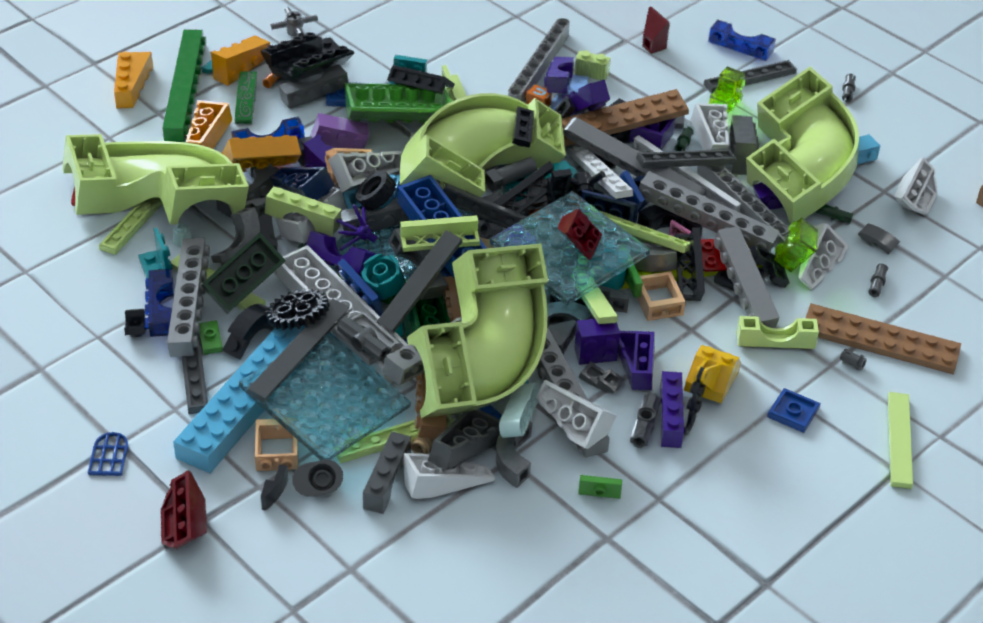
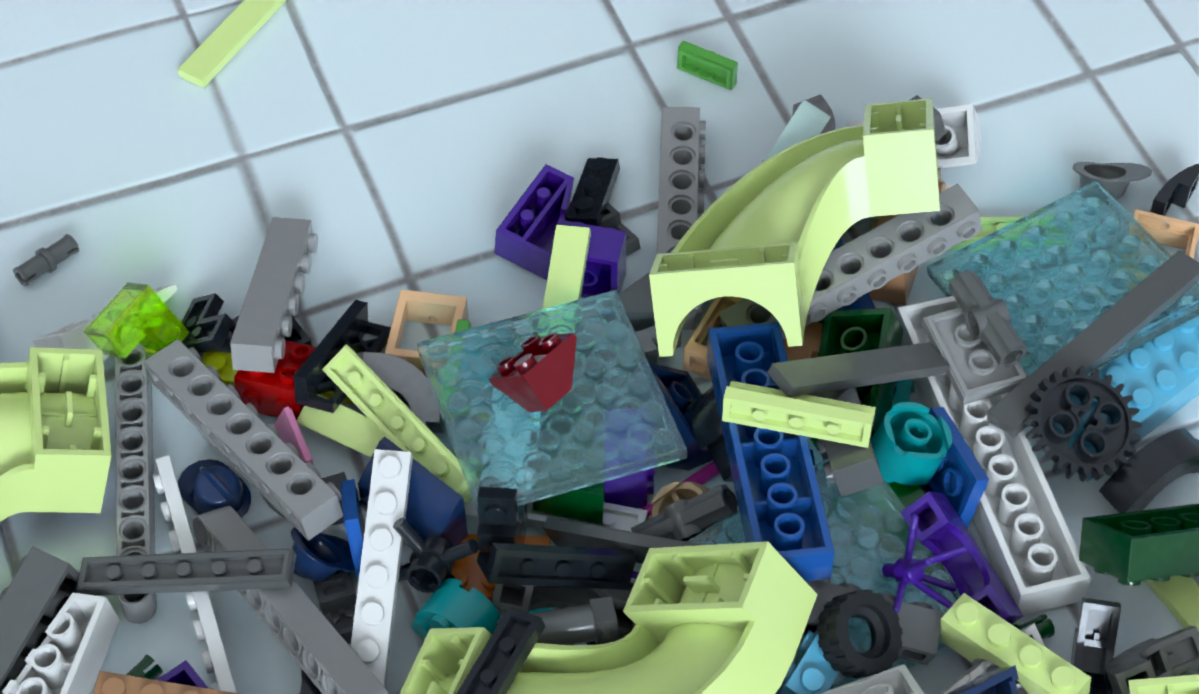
camera: 155 degrees left, 10 degrees up
dark grey arch [363,431,411,514] -> none
white wedge [536,380,617,449] -> none
dark grey piece [630,392,661,448] -> none
dark purple arch [660,371,684,448] -> none
yellow slope [684,345,741,435] -> none
yellowish green arch [736,316,819,349] -> none
blue tile [767,388,821,433] -> none
medium nougat plate [806,303,962,374] -> none
dark grey pin [840,349,867,369] -> none
none -> black plate [565,157,620,227]

